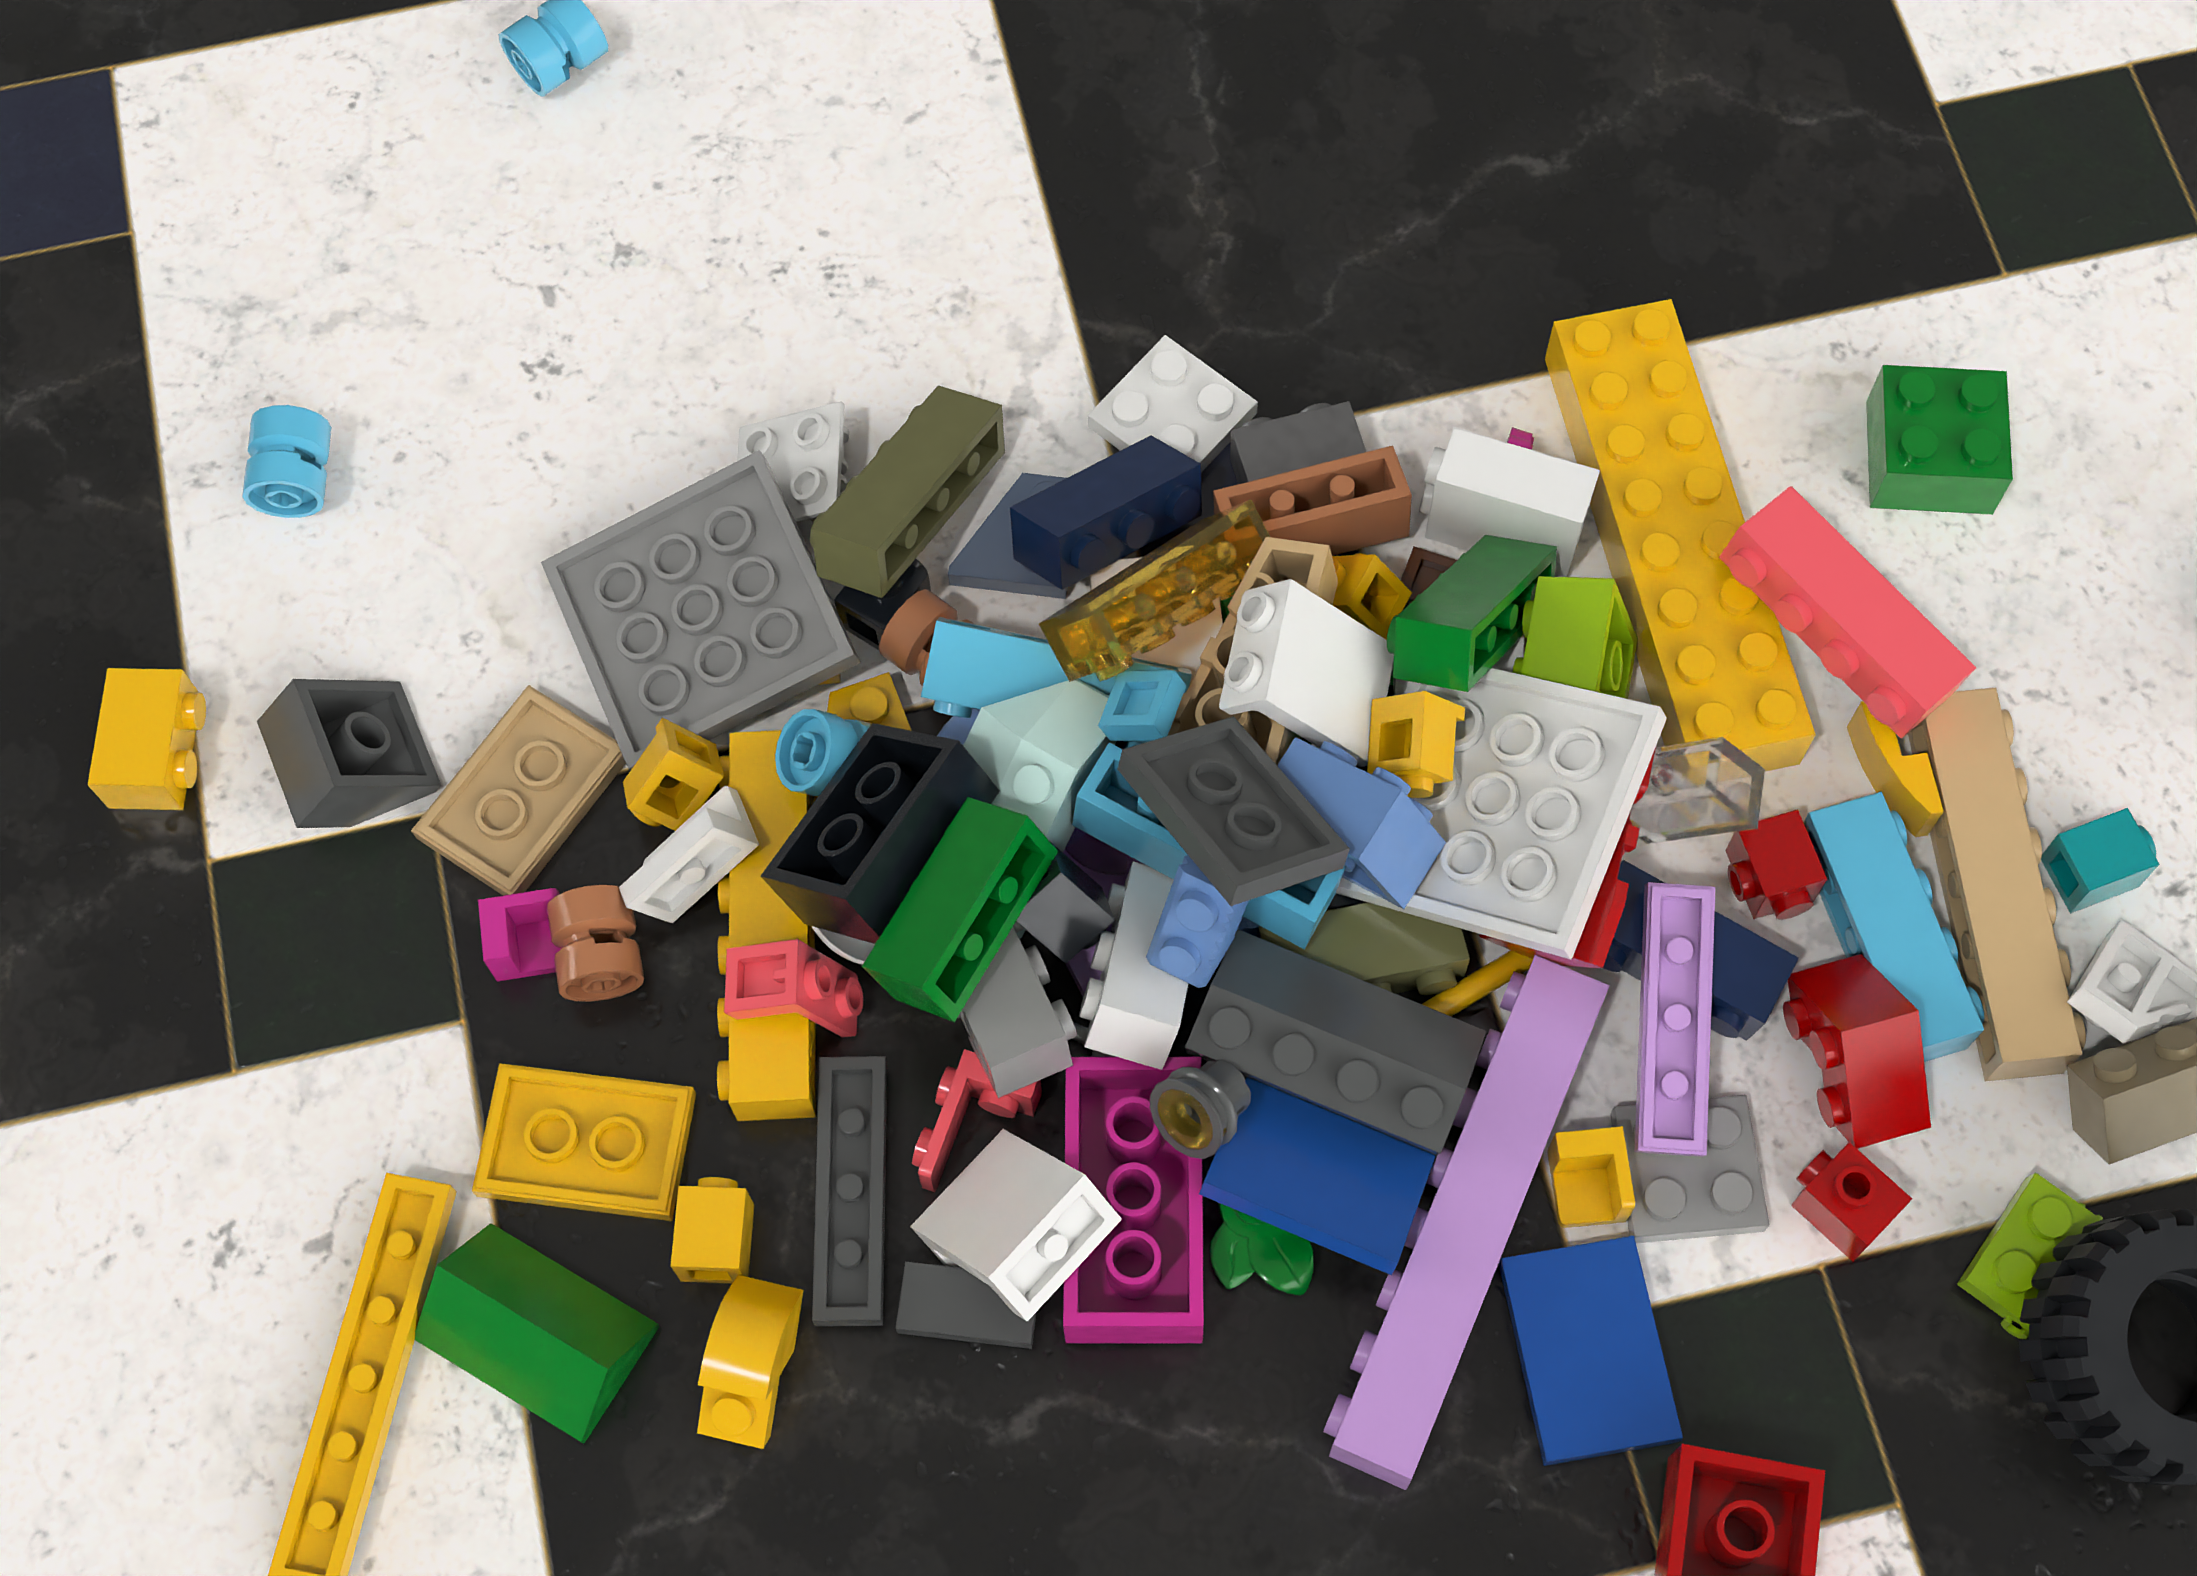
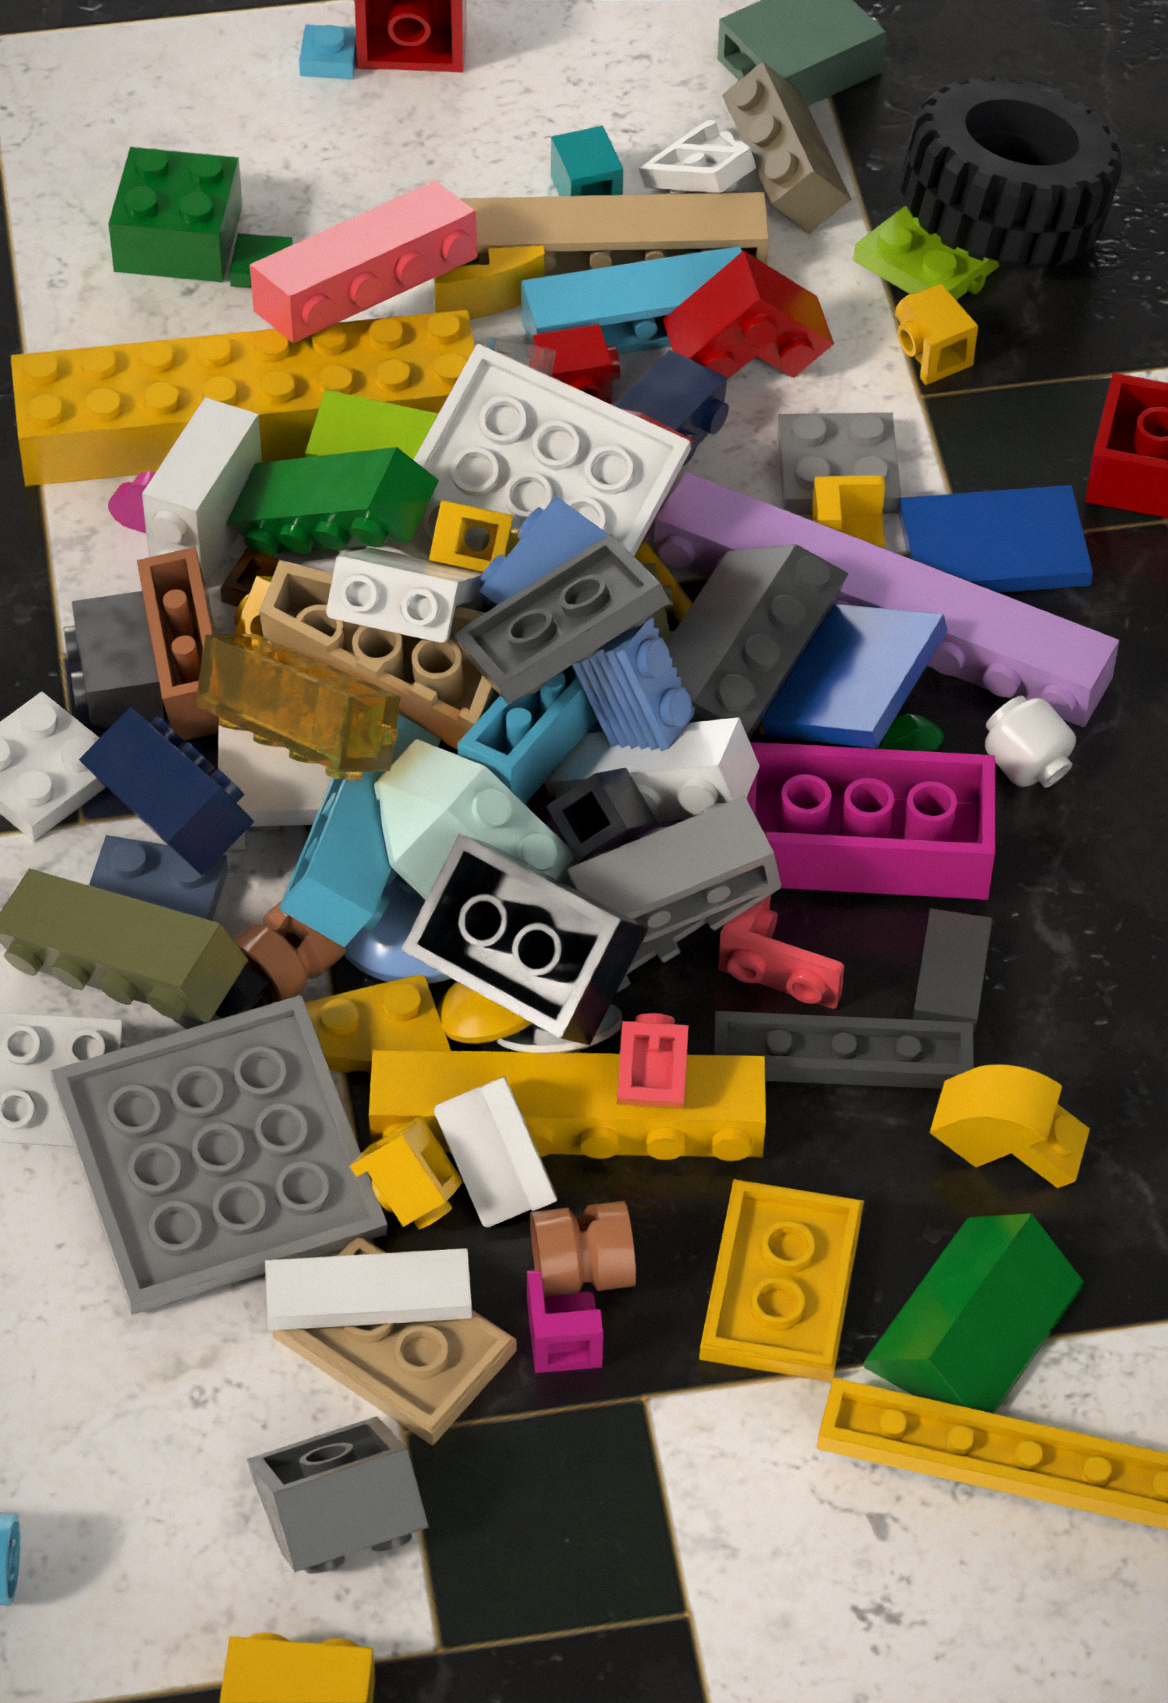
camera: 90 degrees left, 15 degrees down
yellow brick [671,1177,755,1283] -> none
medium azure wheel [775,709,871,796] -> none
green brick [862,797,1058,1022] -> none
white panel [910,1129,1122,1321] -> none
medium azure plate [1098,670,1186,741] -> none
dark grey piece [1150,1060,1251,1159] -> none
lavender tile [1634,882,1715,1157] -> none
red brick [1791,1142,1912,1262] -> none
none -> green tile [230,233,293,288]
none -> white tile [265,1248,472,1331]
none -> yellow brick [895,283,978,385]
none -> white head [985,695,1076,788]

